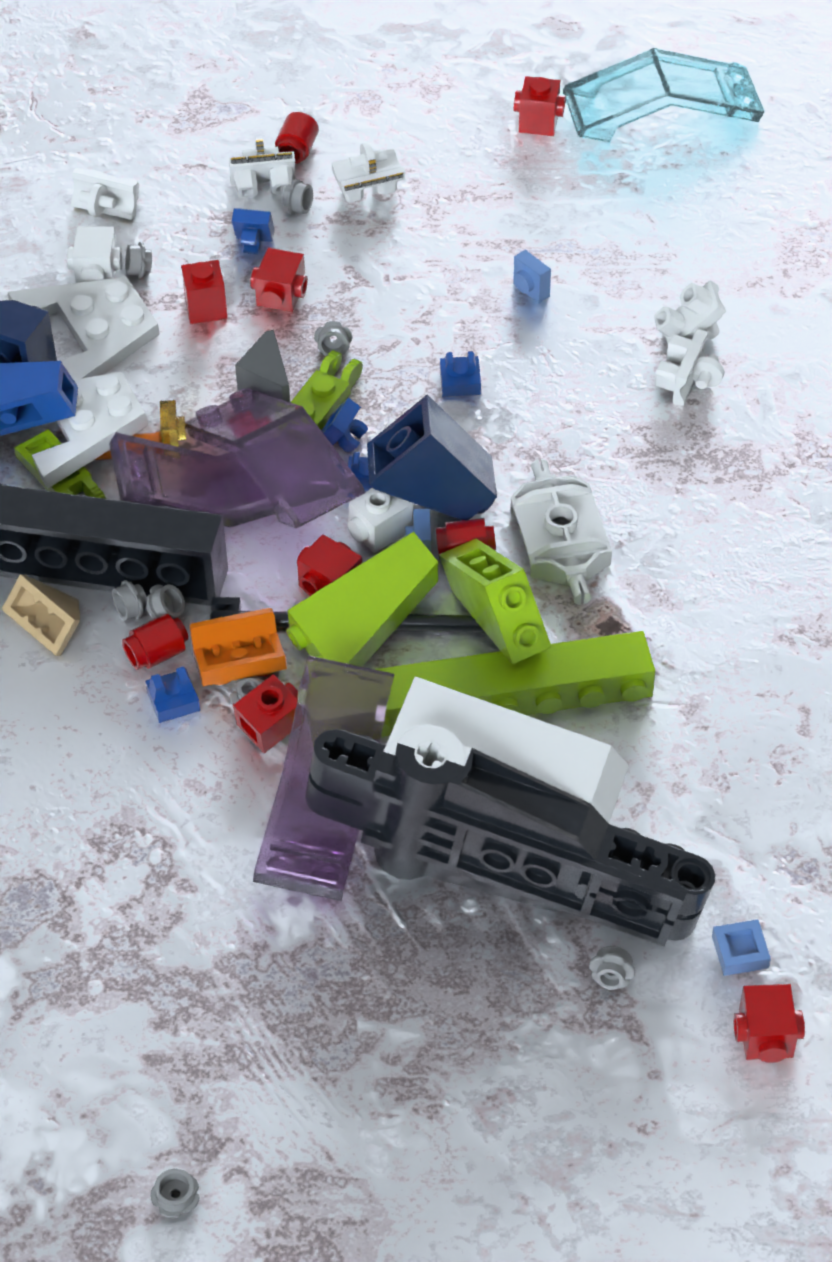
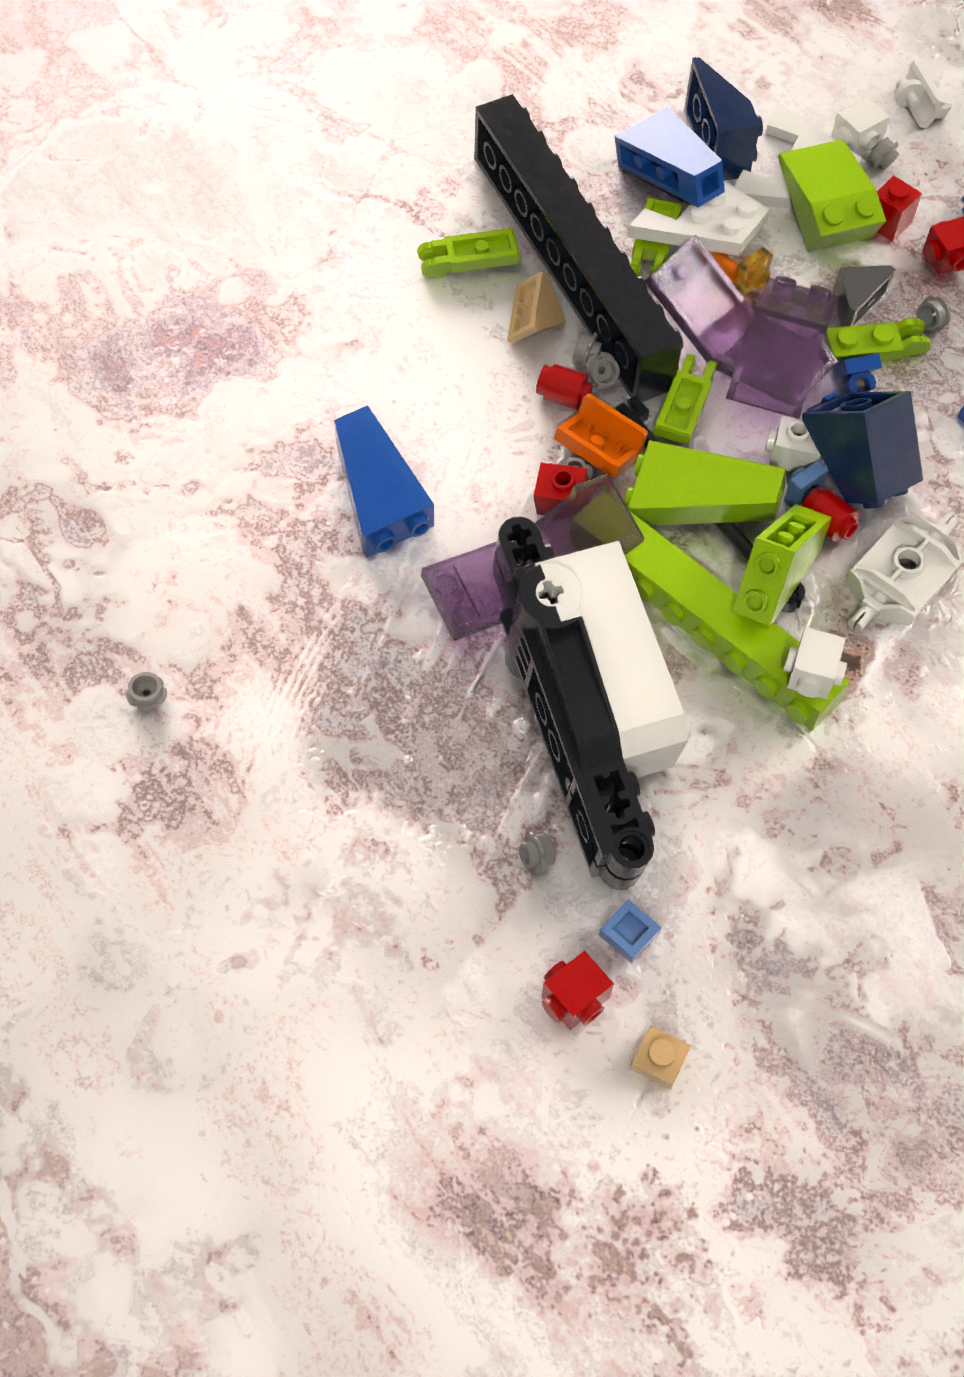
camera: 50 degrees right, 10 degrees up
blue tile [145,666,200,723] -> none
red brick [297,534,363,596] -> none
none -> blue slope [334,405,434,558]
none -> lime hinge [653,354,718,446]
none -> lime slope [777,139,886,253]
none -> white brick [783,627,847,699]

